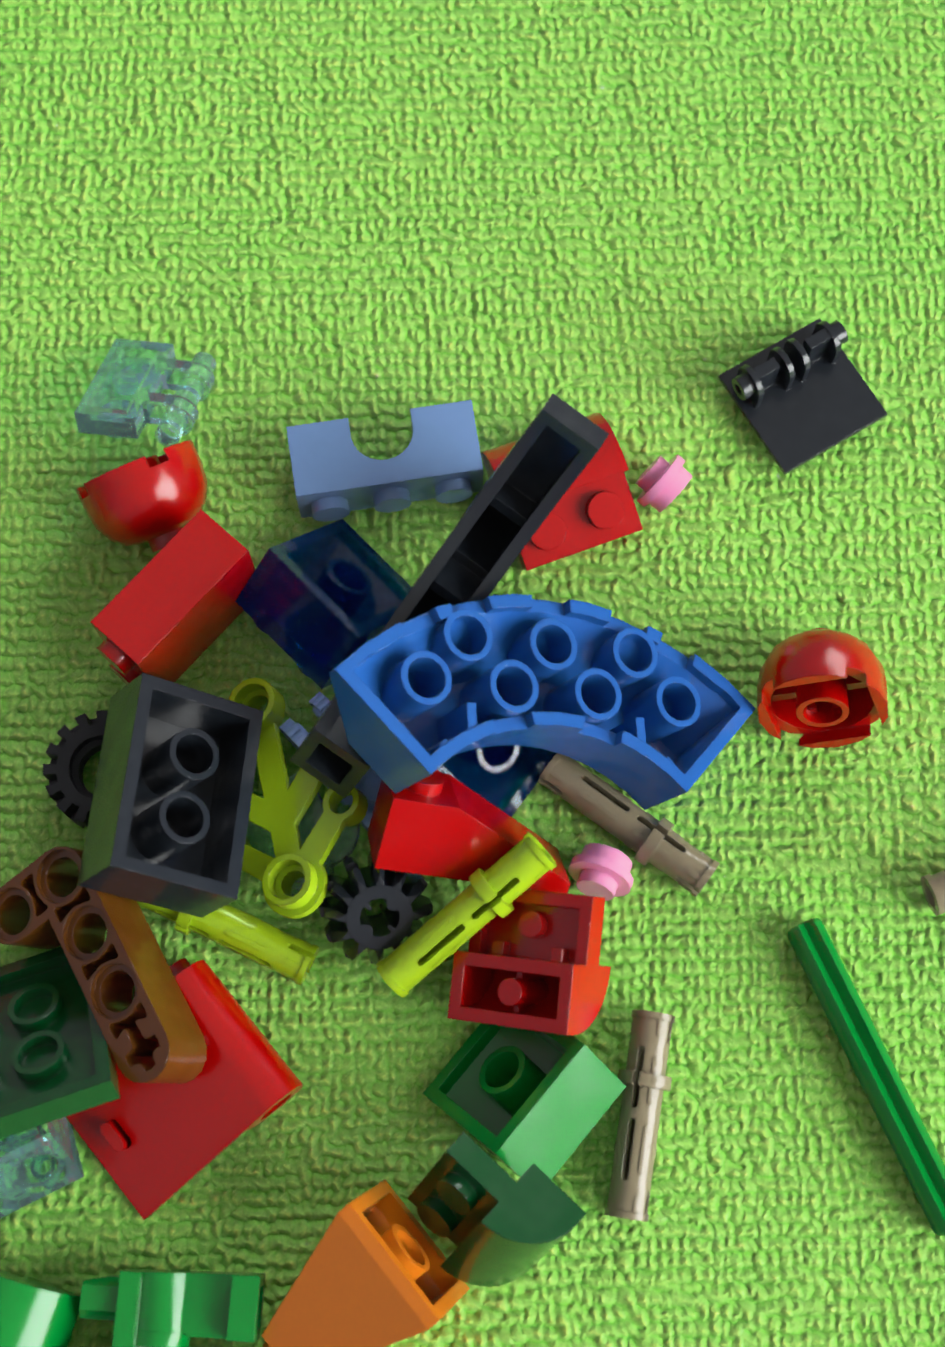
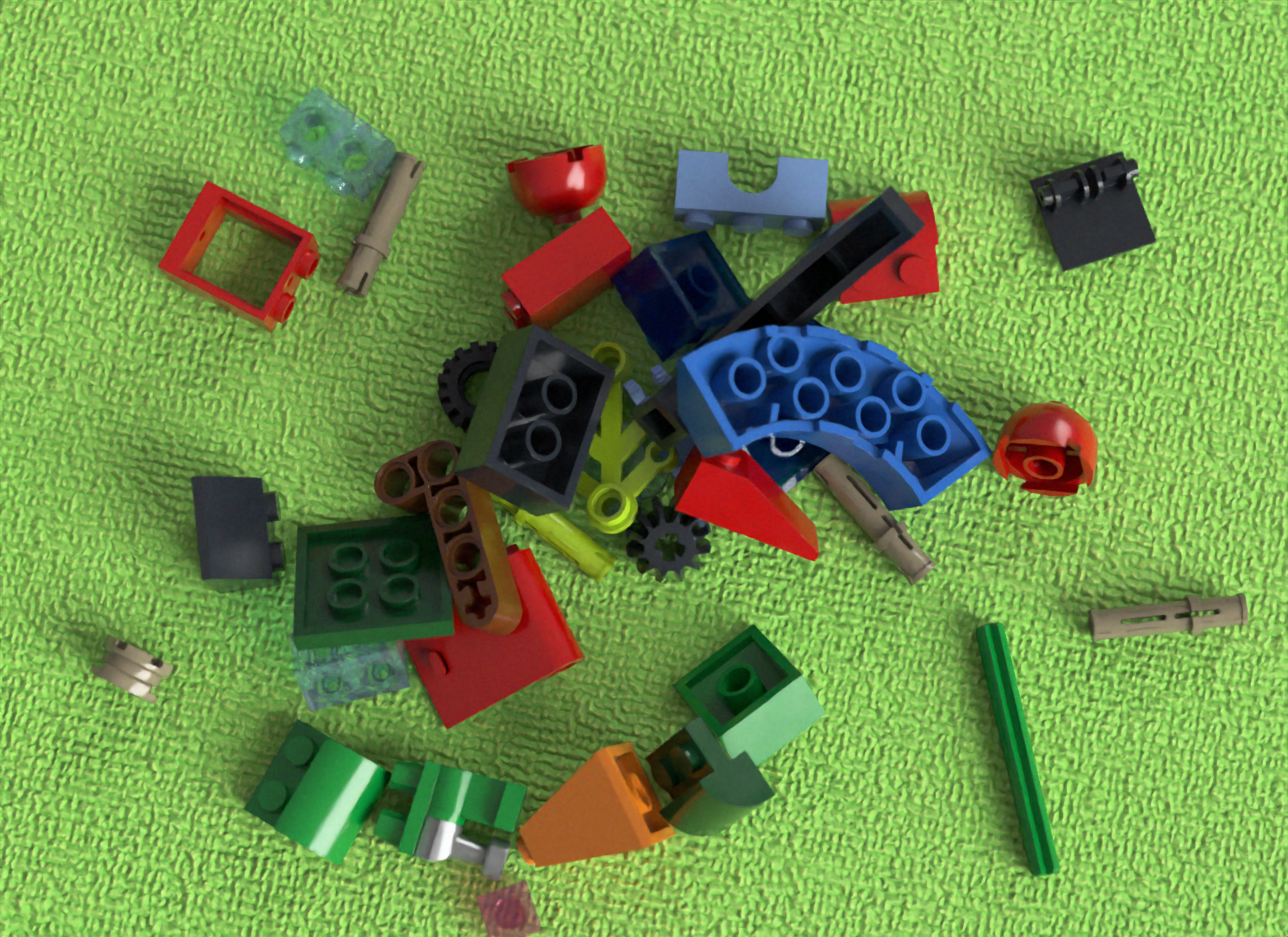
camera: 10 degrees right, 5 degrees up
clear light blue plate [74,338,216,447] -> none
lime pin [376,832,557,997] -> none
red brick [447,890,611,1035] -> none
bright pink plate [568,843,634,901] -> none
dark tan pin [604,1010,675,1222] -> none
bright pink plate [636,454,693,513] -> none

